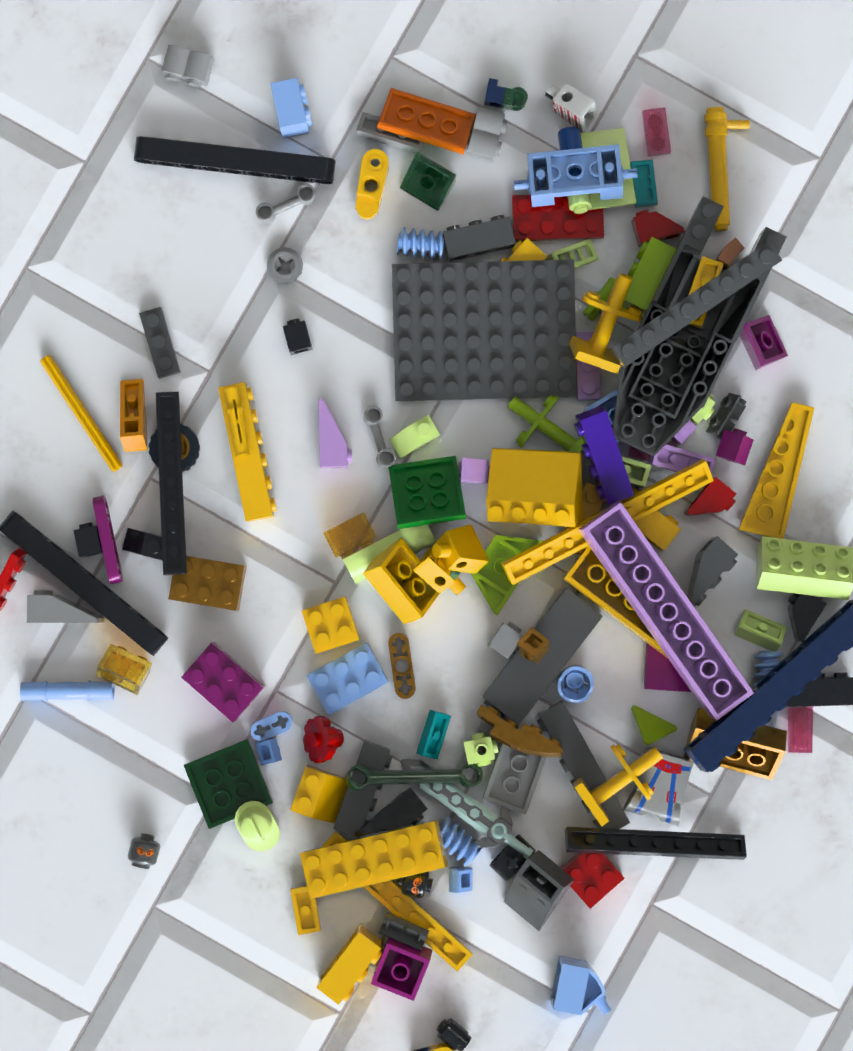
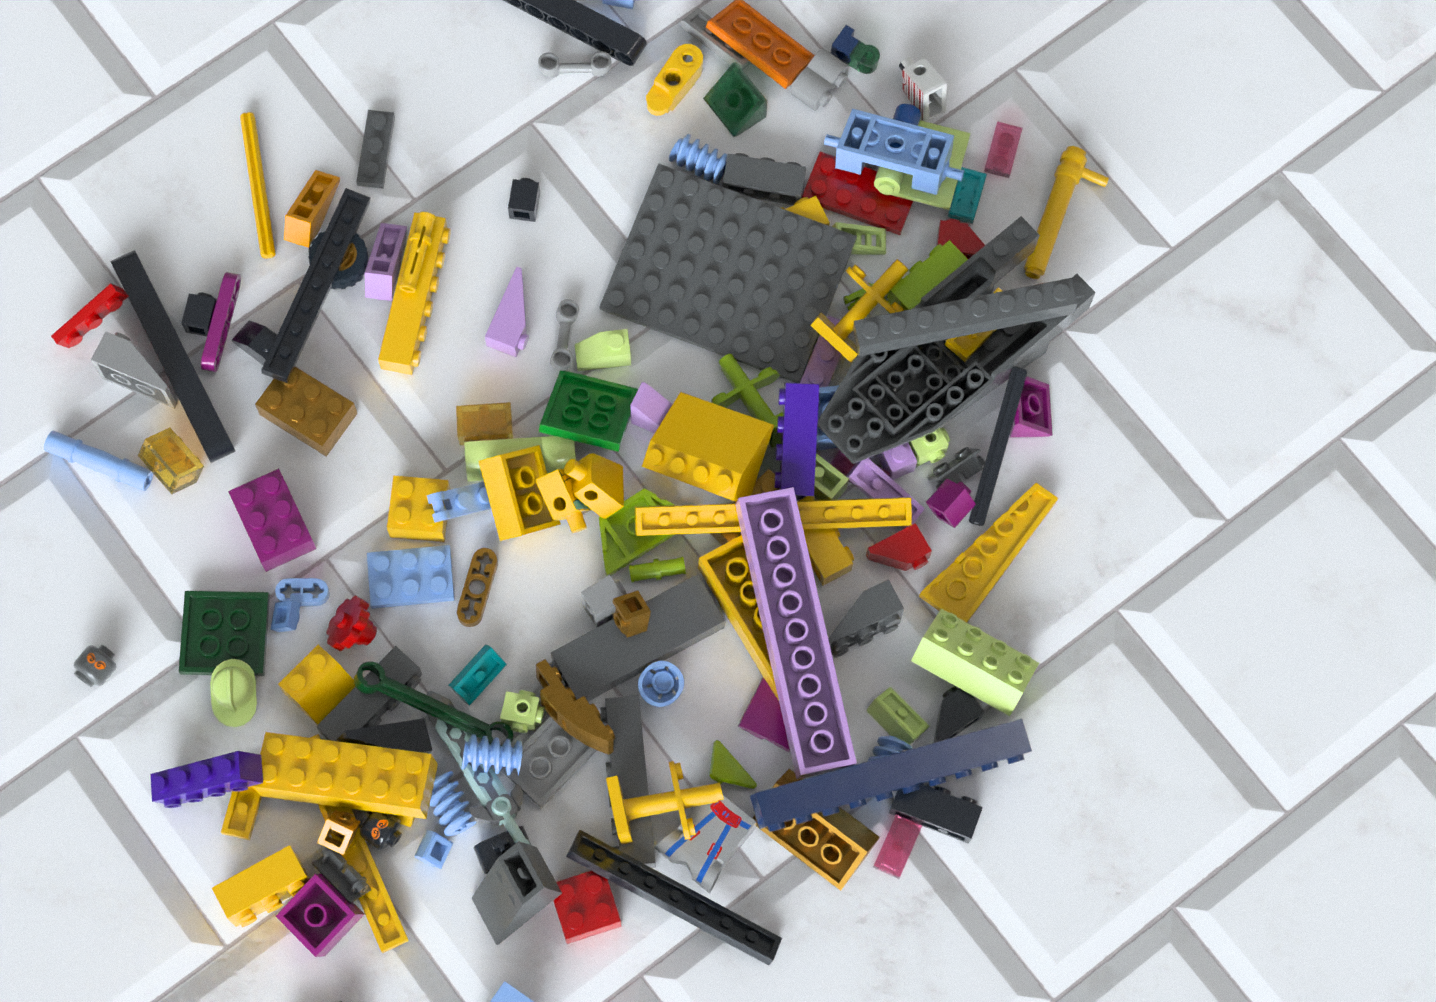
camera: 20 degrees right, 15 degrees down
light grey gear [267,247,303,284] -> none
none -> dark purple brick [150,751,263,808]
none -> pearl gold brick [317,810,361,855]
none -> lavender slope [365,223,407,301]
none -> light blue plate [427,482,491,523]
none -> light blue piece [462,734,523,776]
none -> lime pin [629,556,686,583]
none -> black axle [969,367,1027,526]

